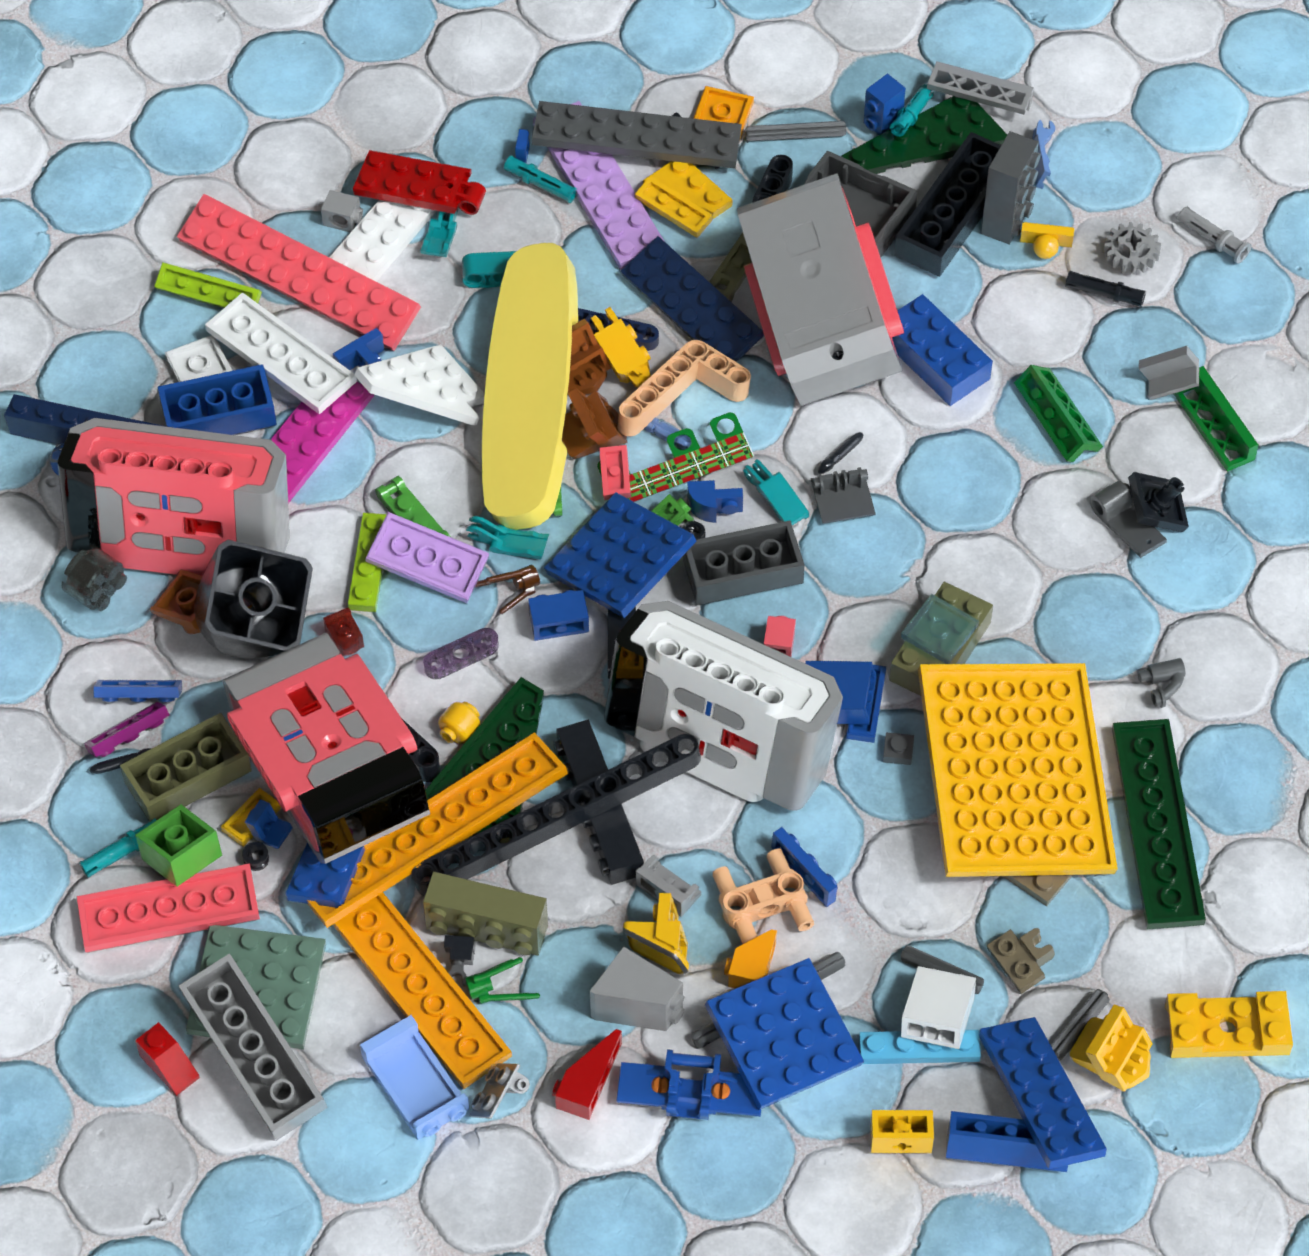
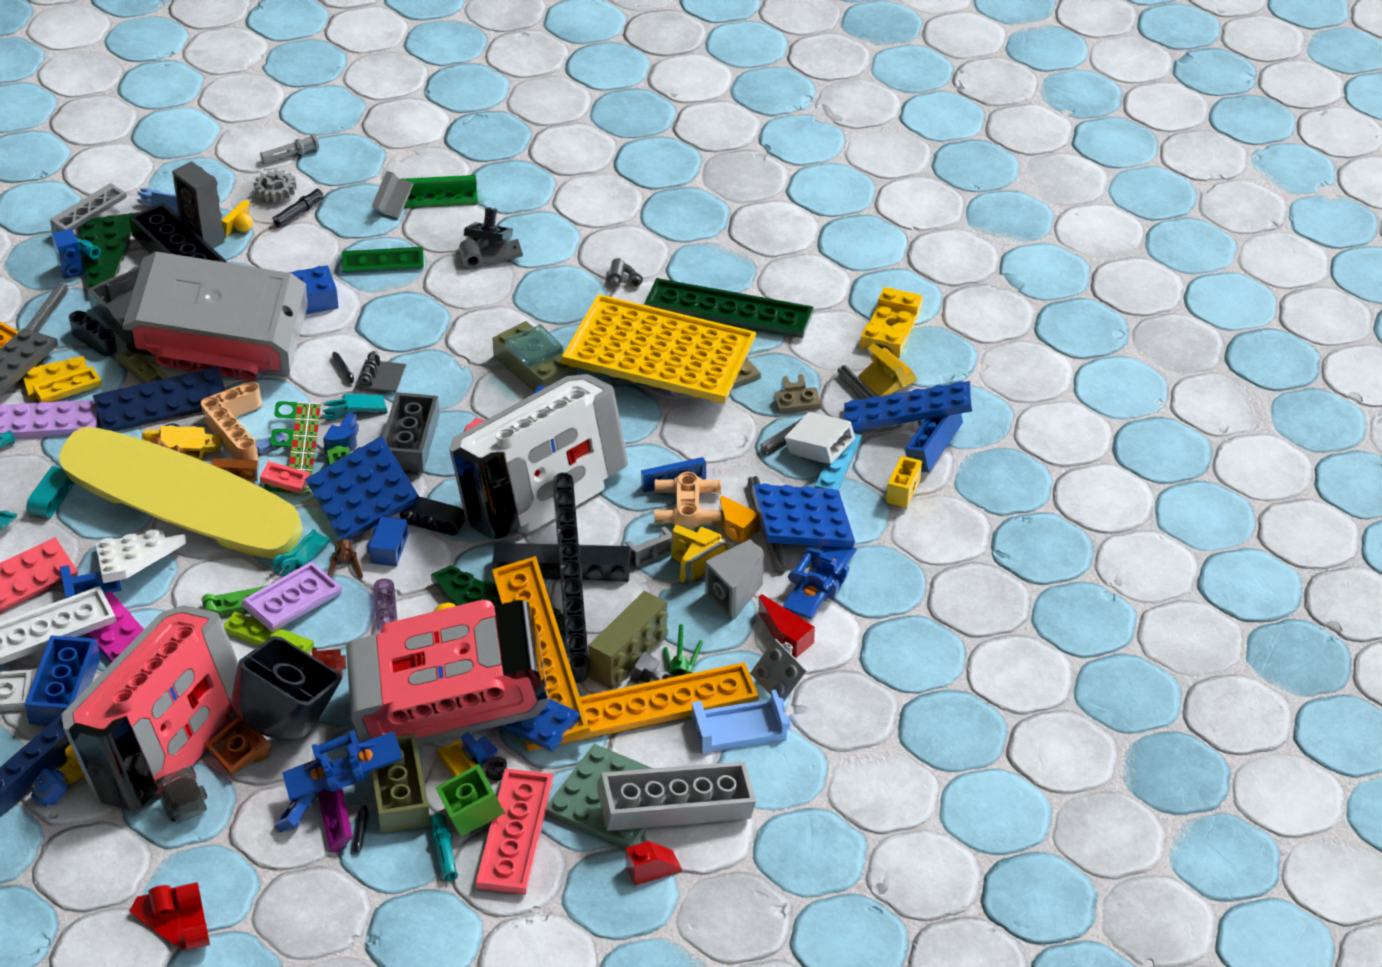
camera: 70 degrees left, 15 degrees down
none -> blue piece [282,730,403,801]

